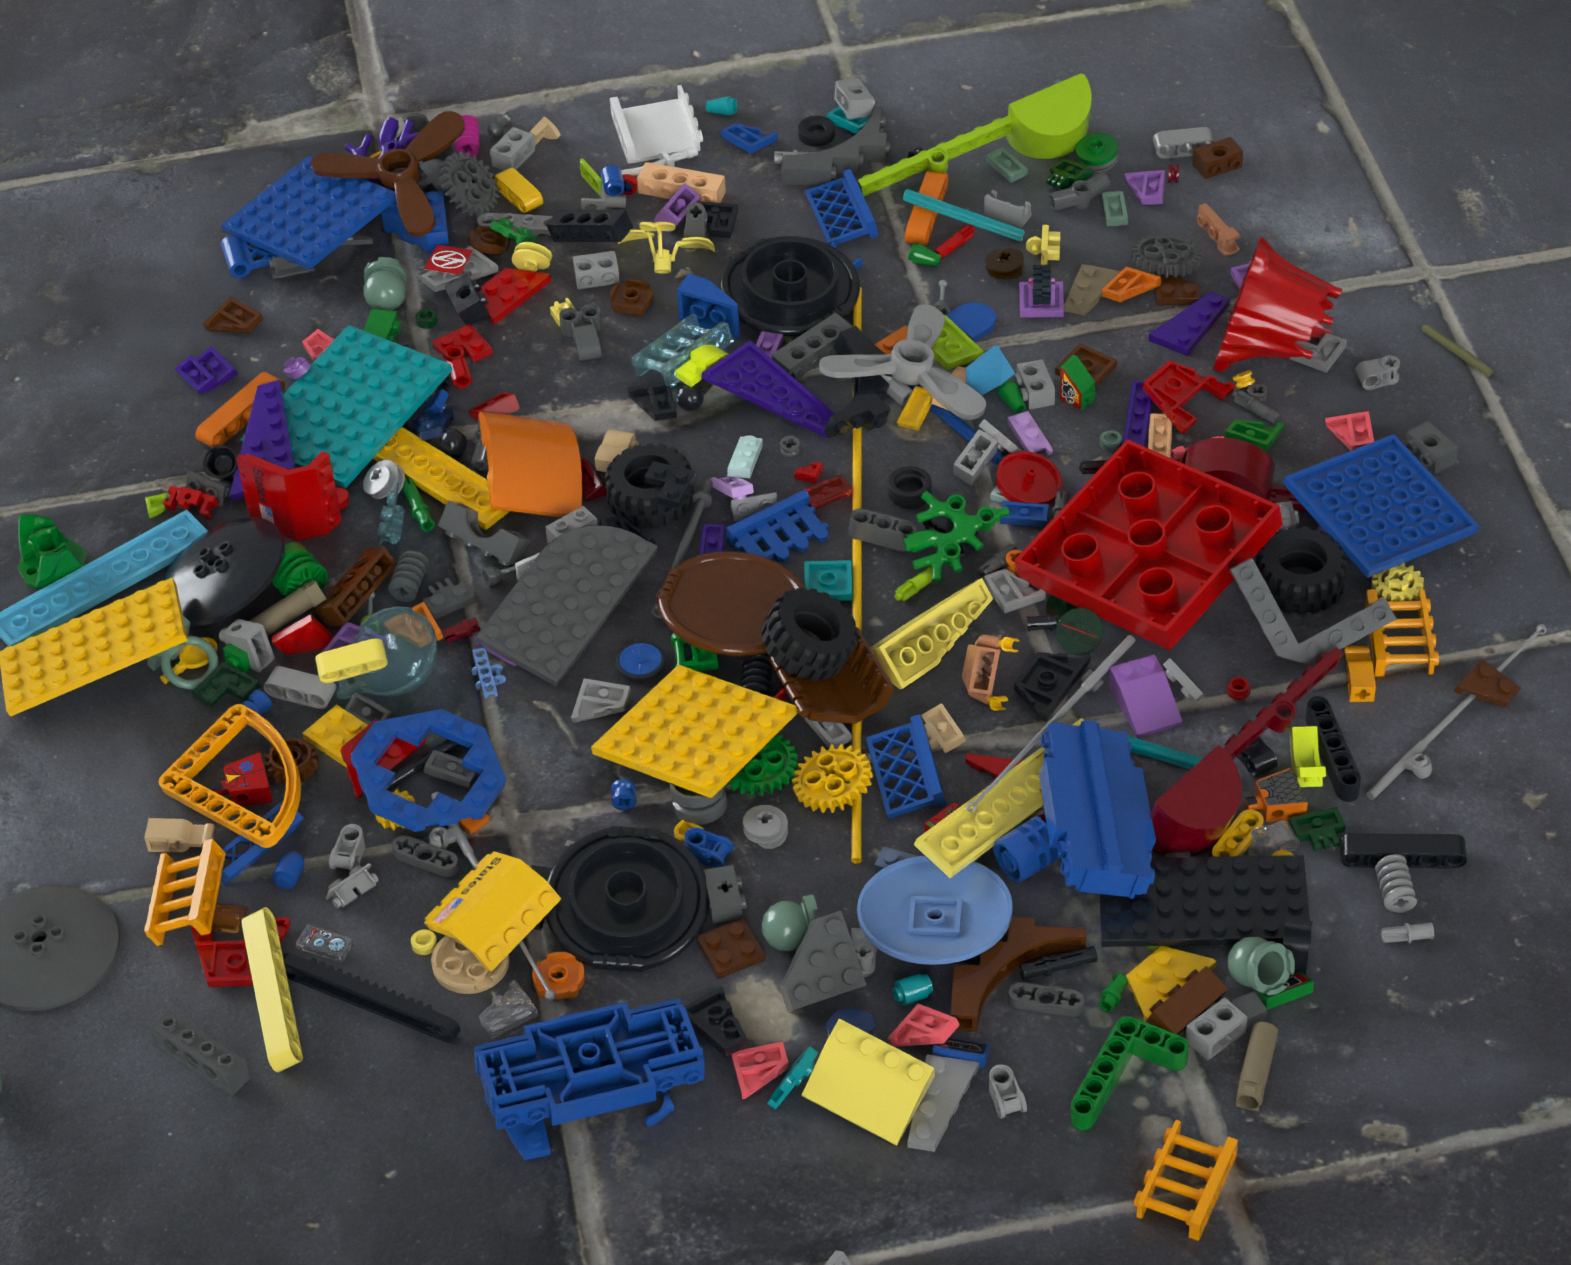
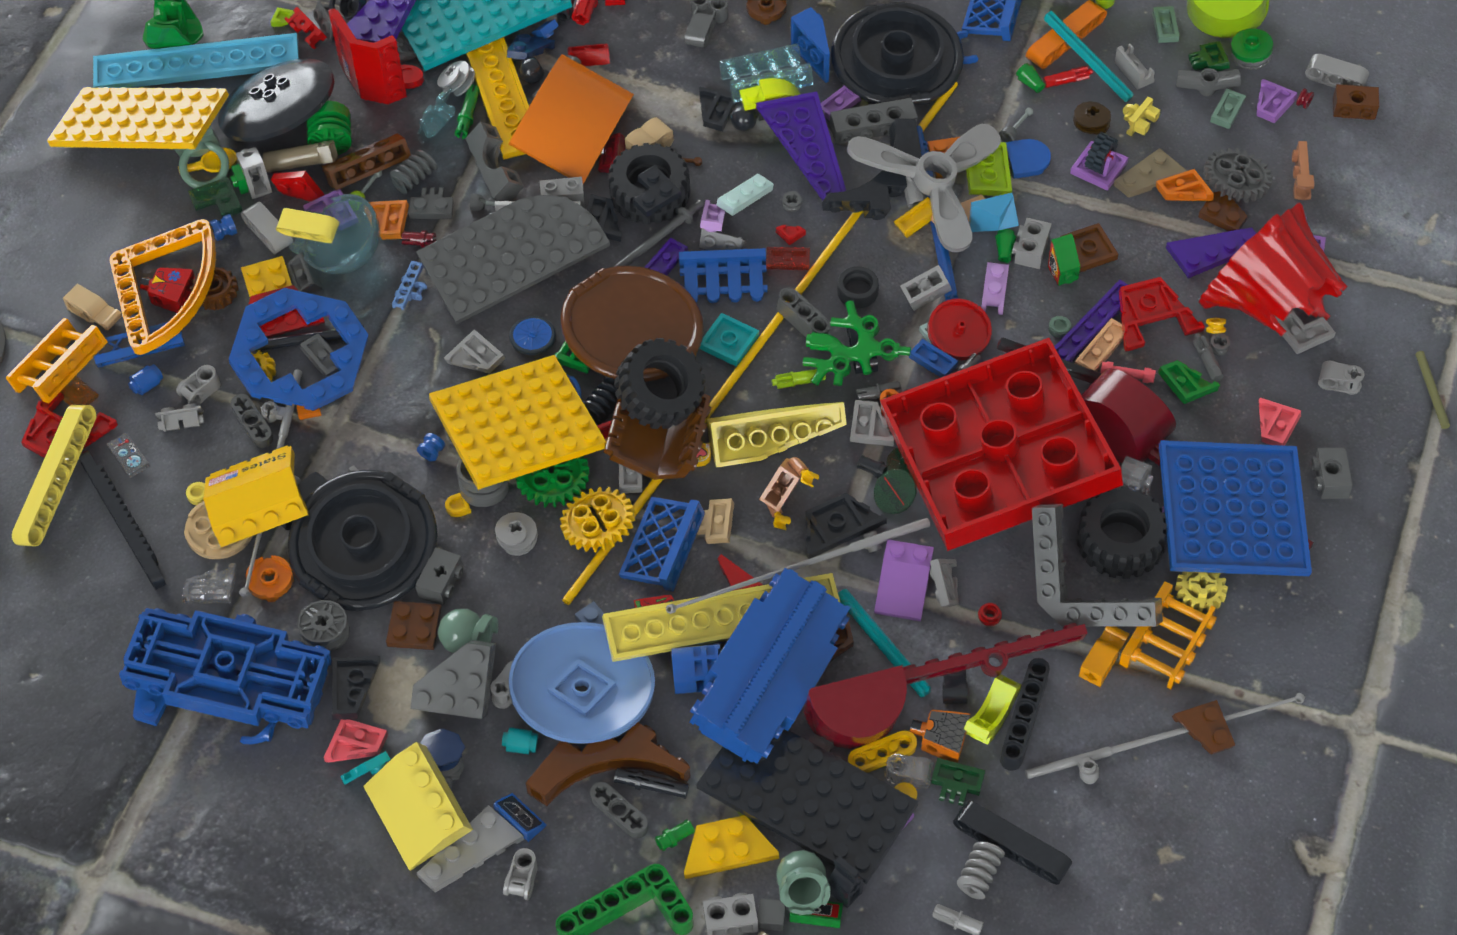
camera: 30 degrees right, 10 degrees up
blue piece [684,827,734,868] -> none
coral wing [887,1004,960,1047] -> none
light grey wing [979,419,1022,453] -> none
reddish brown brick [1146,966,1228,1035] -> none
none -> dark grey wheel [297,600,350,652]

